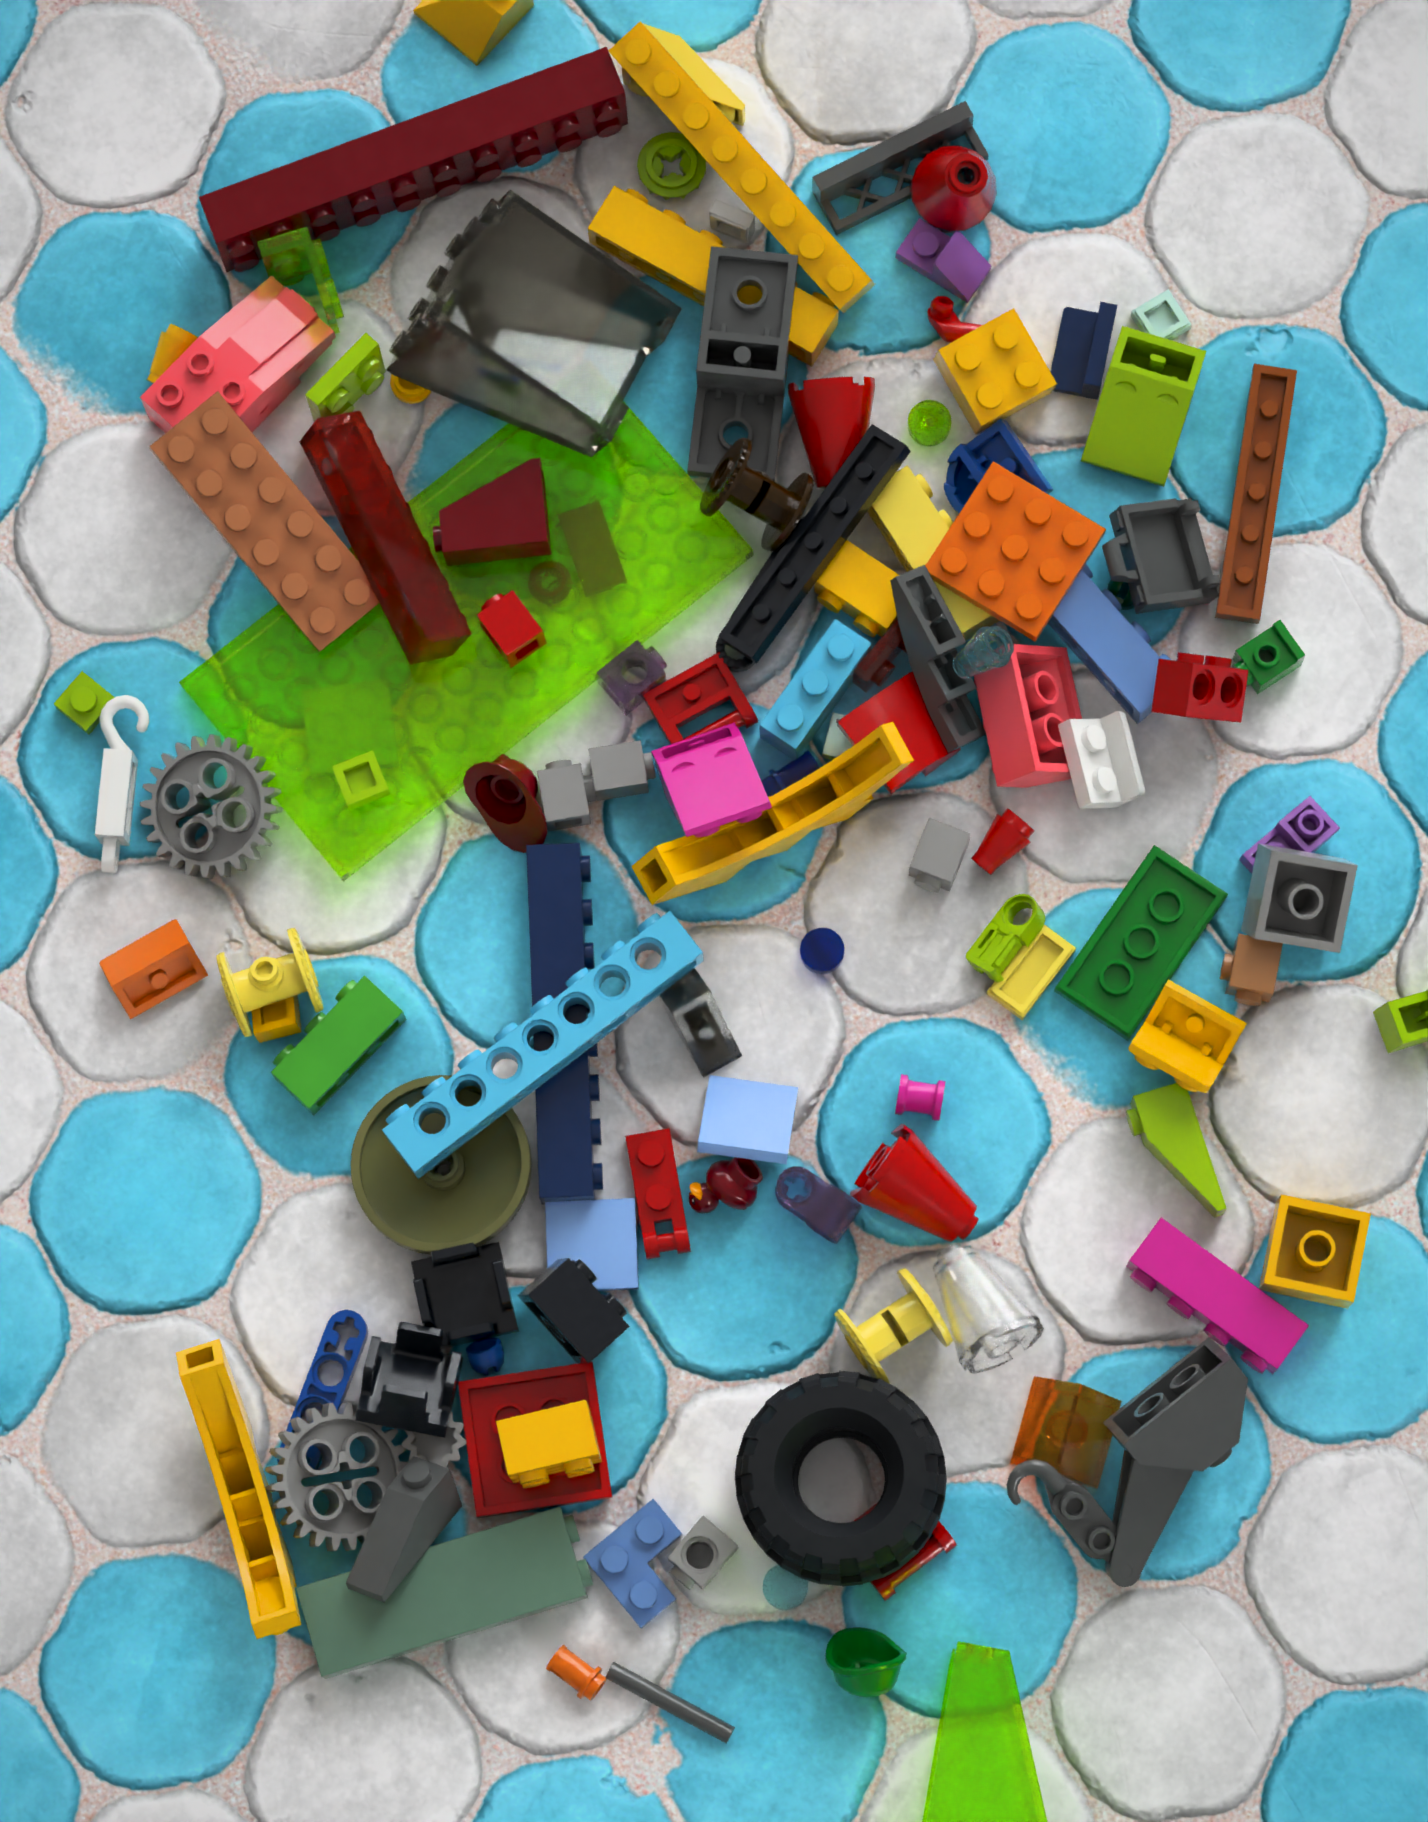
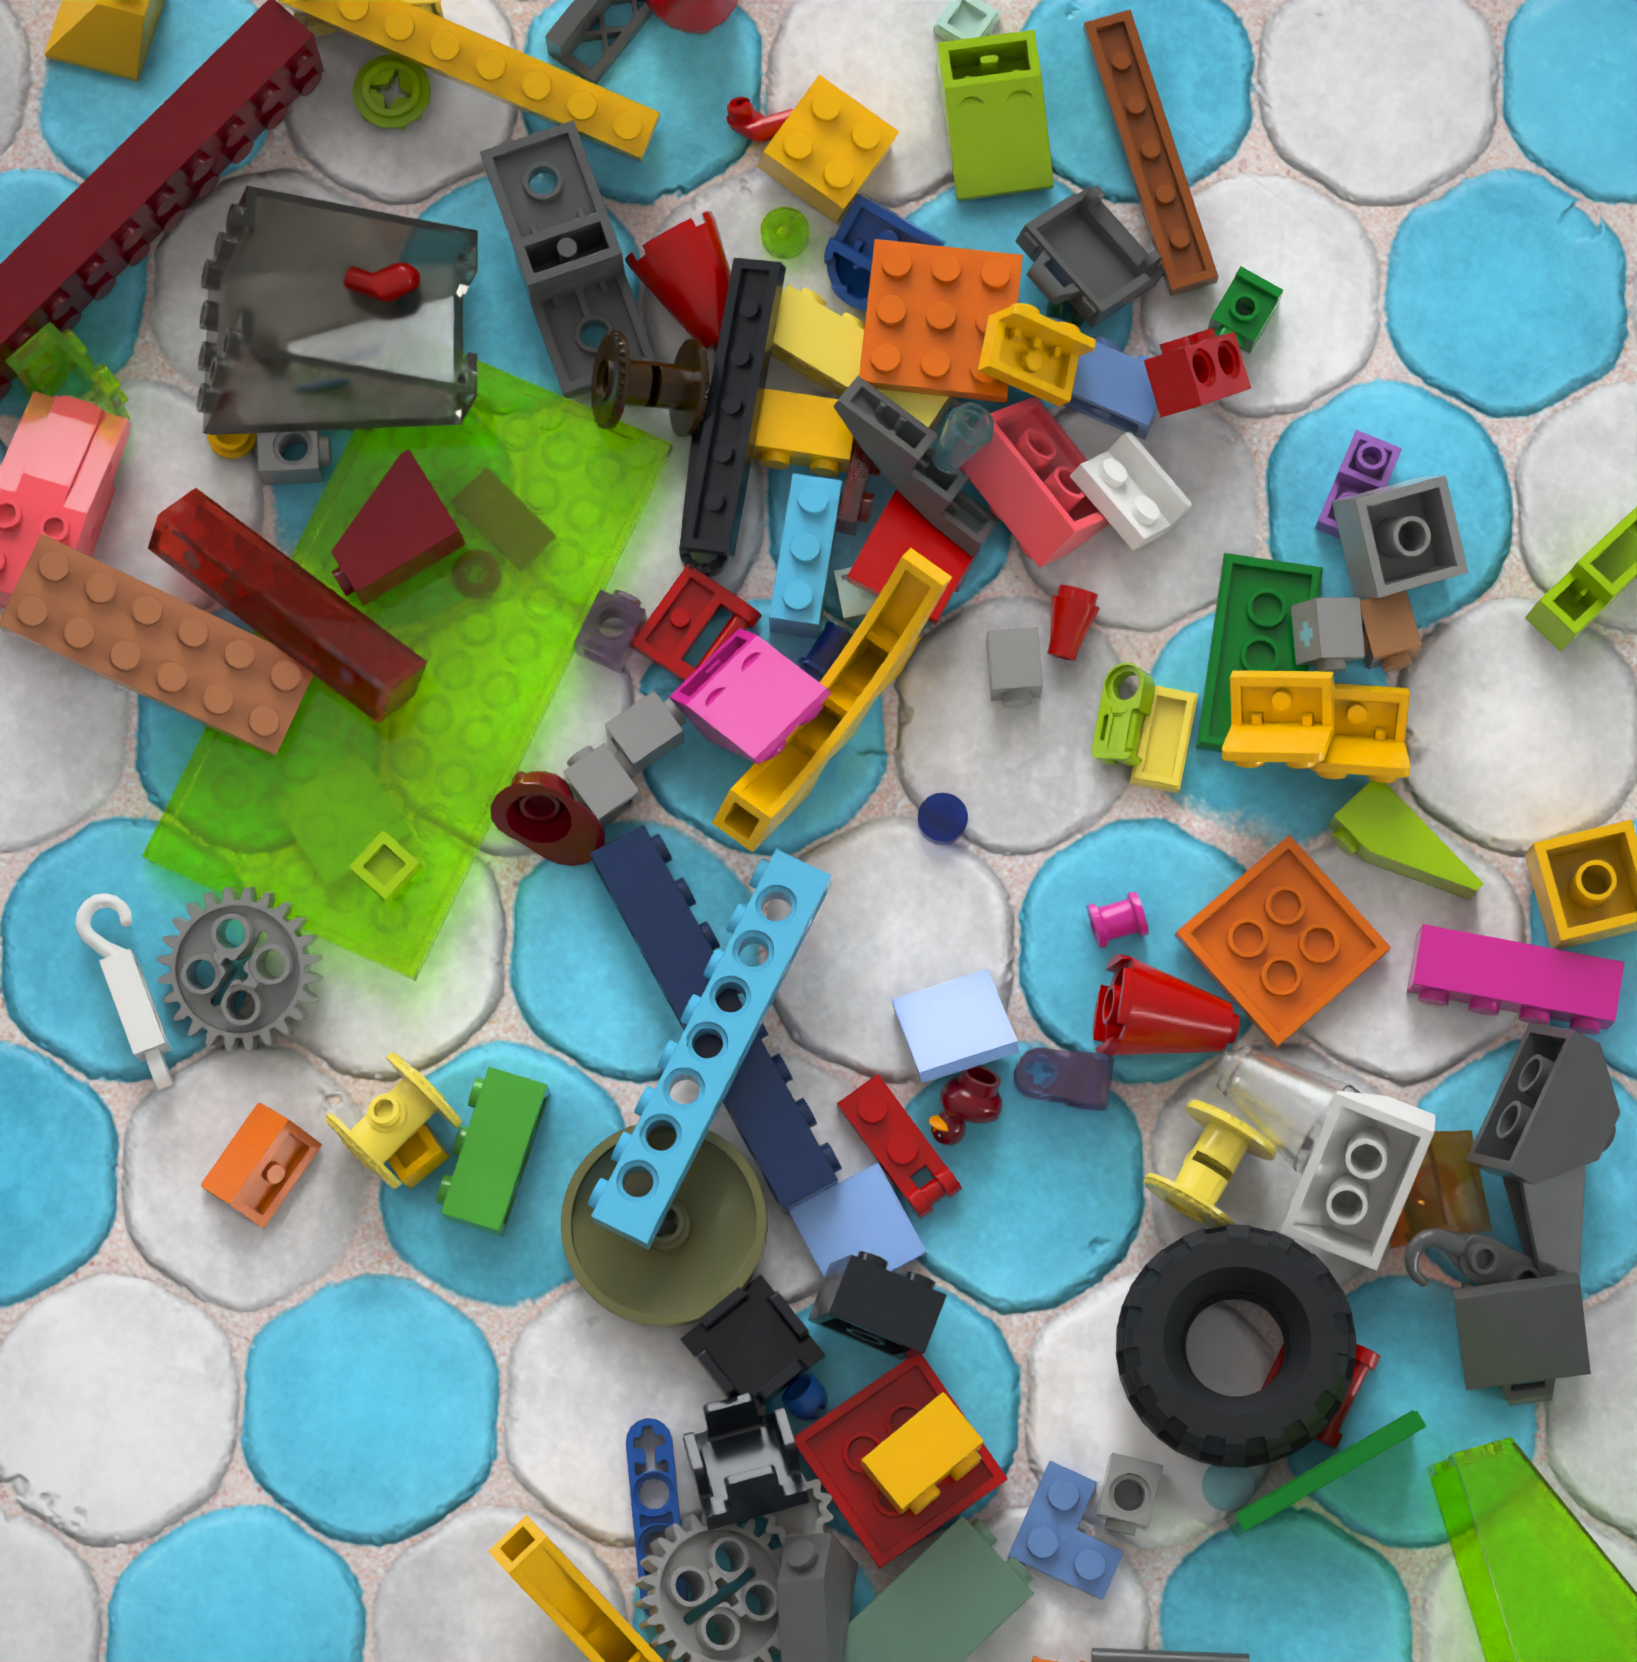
camera: 30 degrees left, 0 degrees up
lime plate [54,671,115,735] -> none
lime plate [305,333,386,432] -> none
red brick [477,590,547,668] -> none
yellow brick [588,186,839,367] -> none
clear smoke slope [658,968,742,1078] -> none
white tile [709,199,755,243] -> none
green helmet [825,1627,907,1697] -> none
medium lavender slope [895,218,992,303] -> none
dark blue panel [1051,301,1117,400] -> none
none -> light grey brick [257,420,332,485]
none -> red arm [344,262,421,302]
none -> yellow bracket [978,303,1096,407]
none -> orange plate [1175,835,1391,1049]
none -> yellow bracket [1222,670,1335,769]
none -> green tile [1227,1410,1427,1537]
none -> white slope [1280,1091,1436,1271]
none -> light grey brick [1291,597,1365,673]
none -> dark grey piece [1452,1269,1591,1406]

